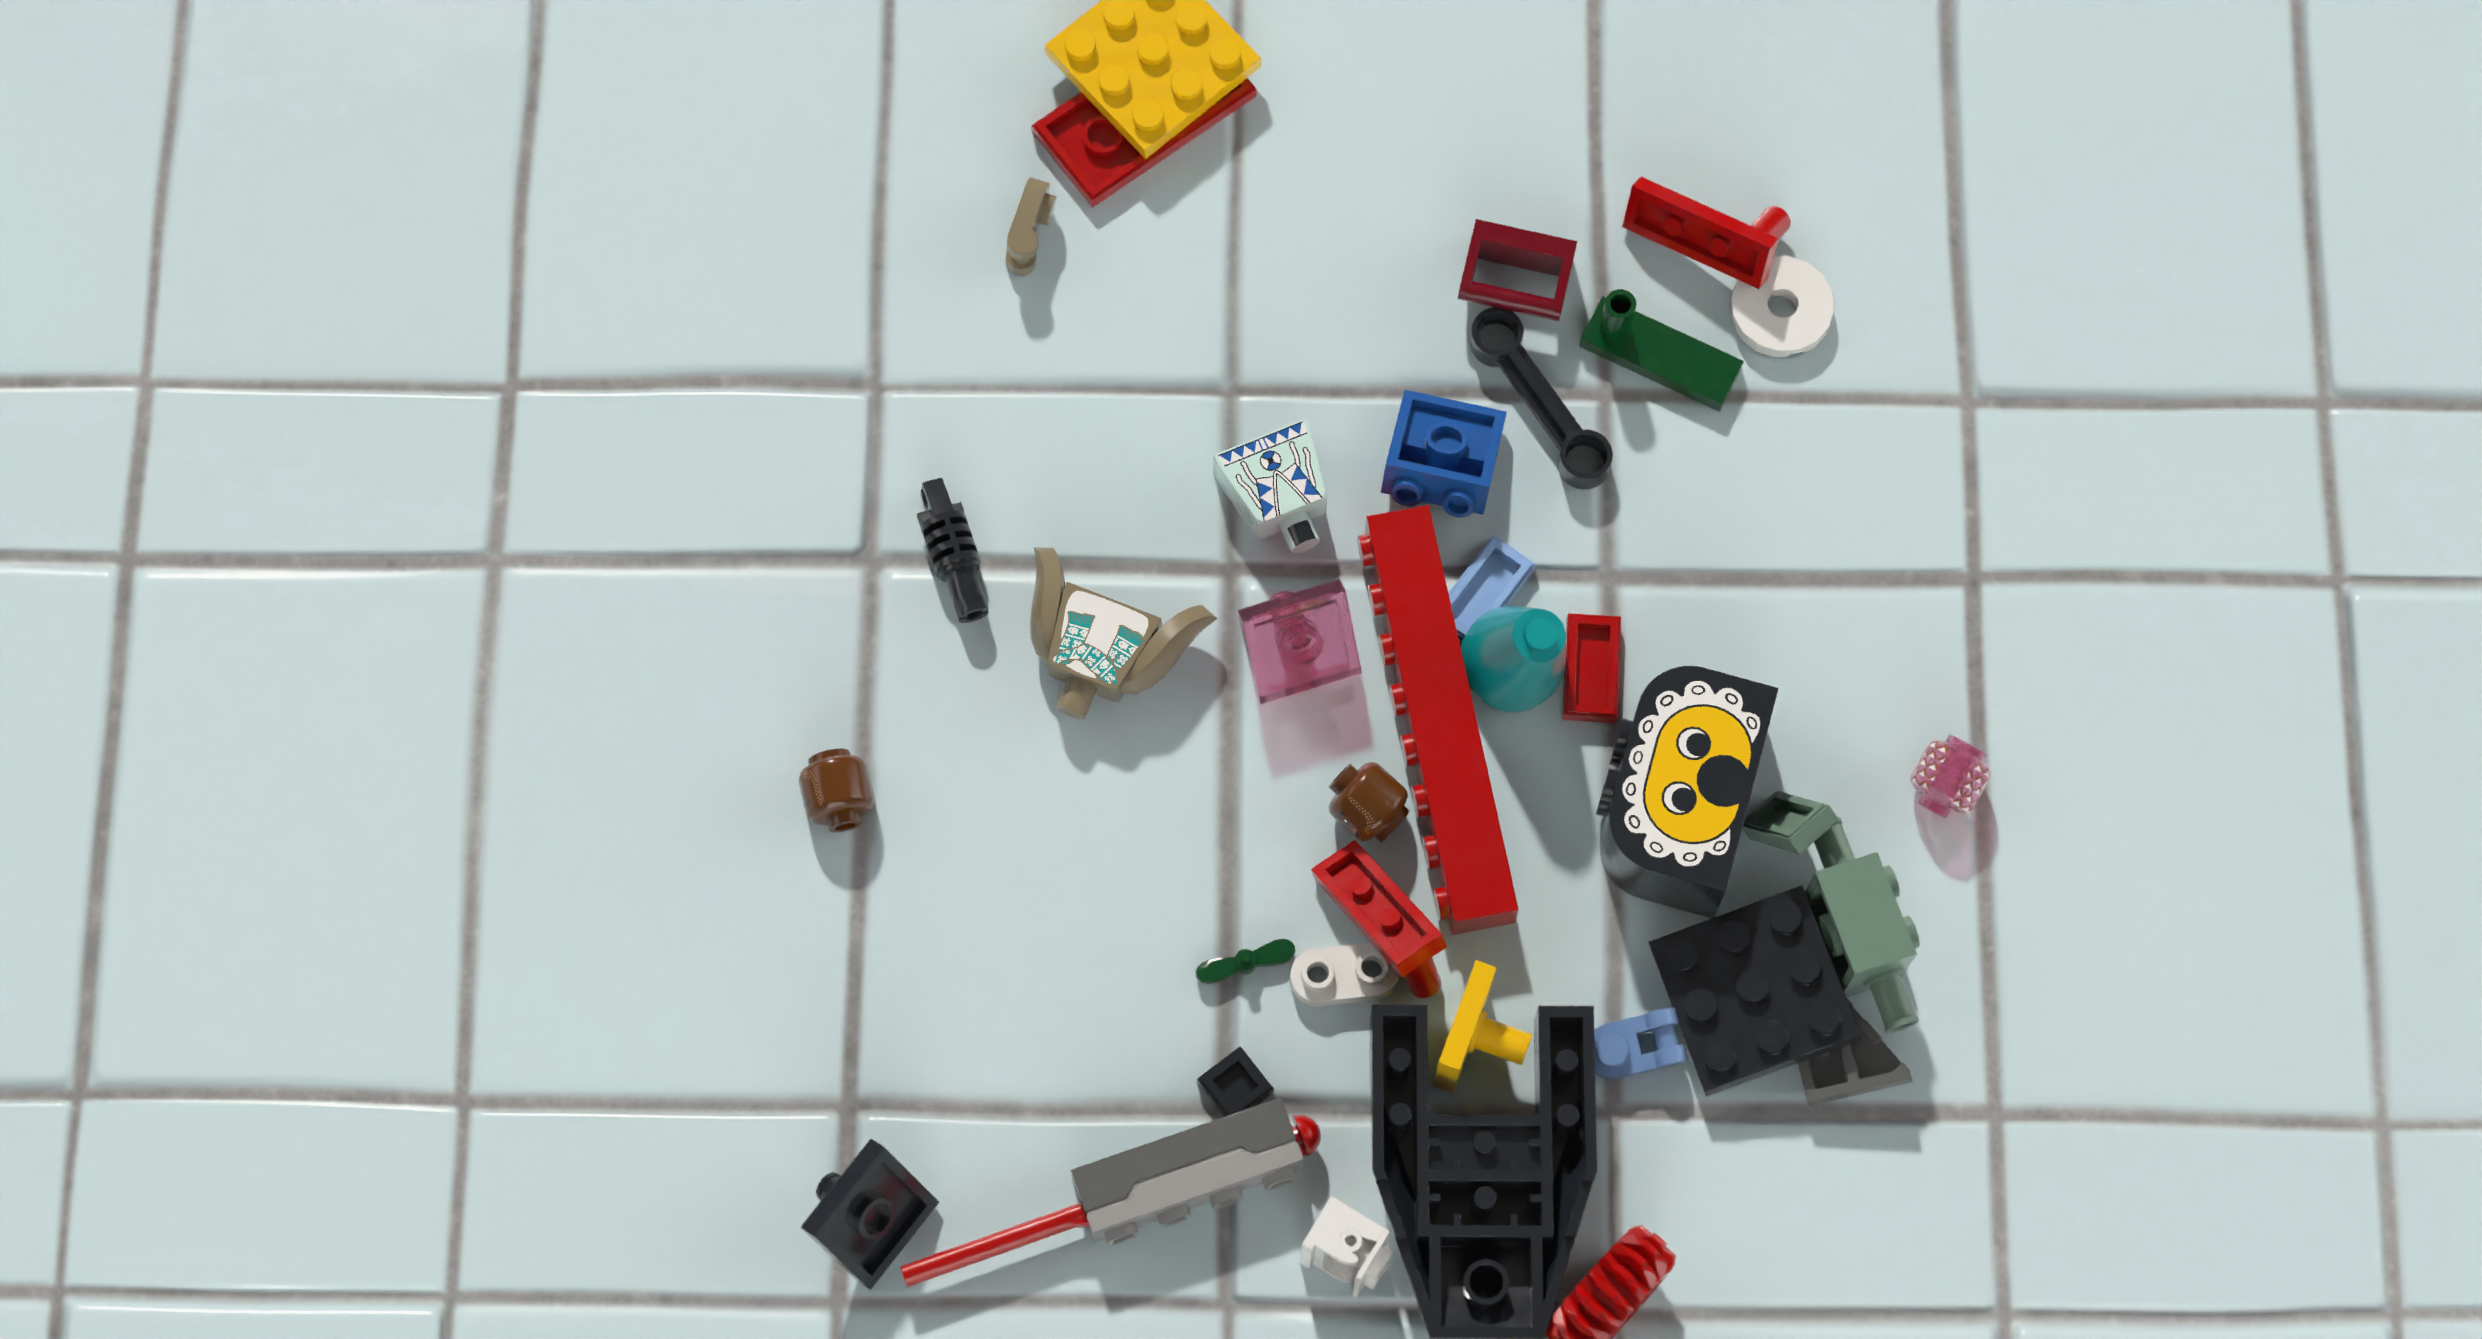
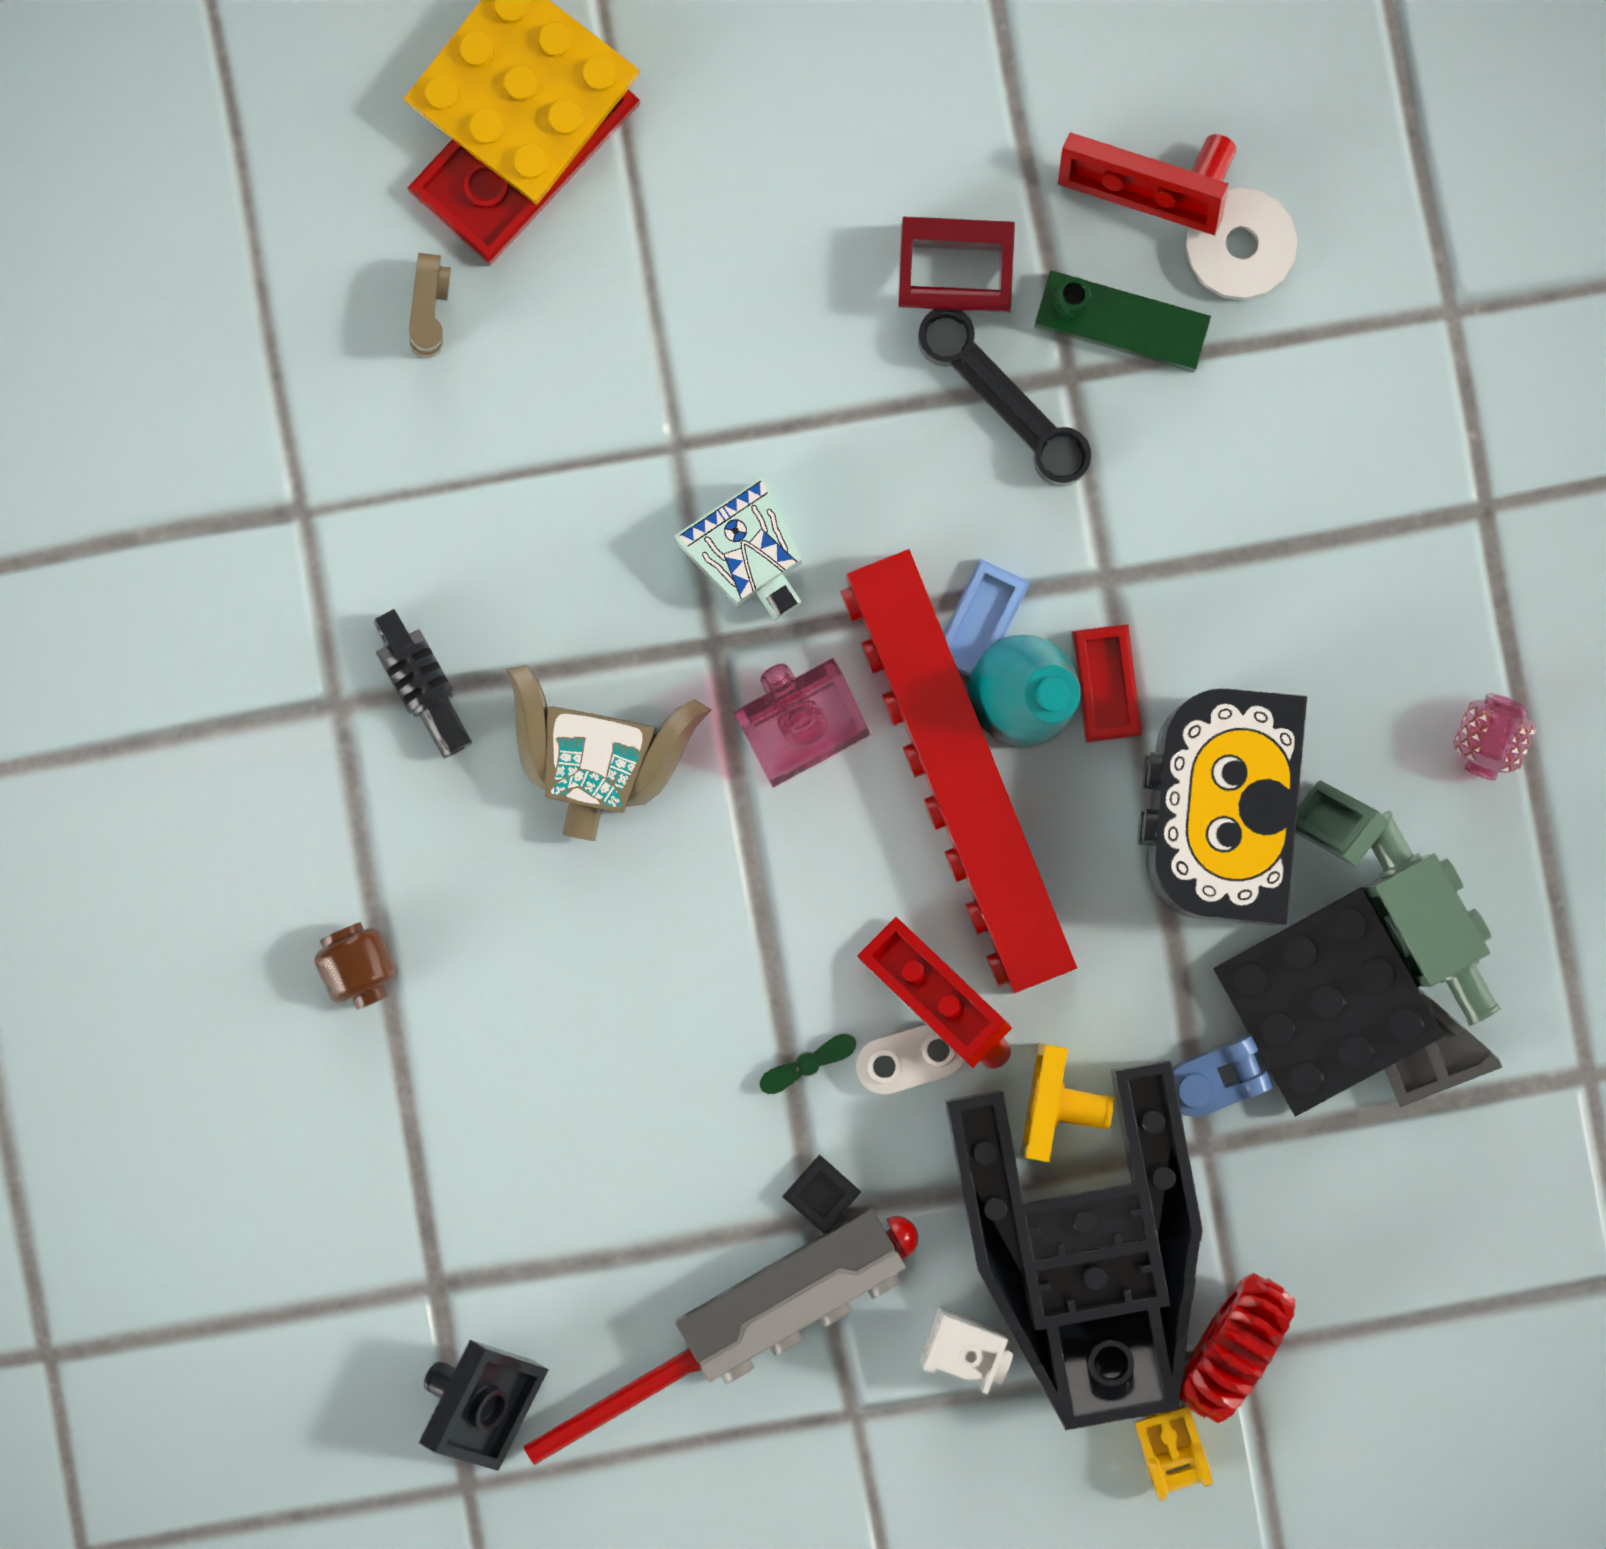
camera: 15 degrees left, 15 degrees up
reddish brown head [1329,762,1410,842] -> none
blue plate [1380,390,1507,518] -> none

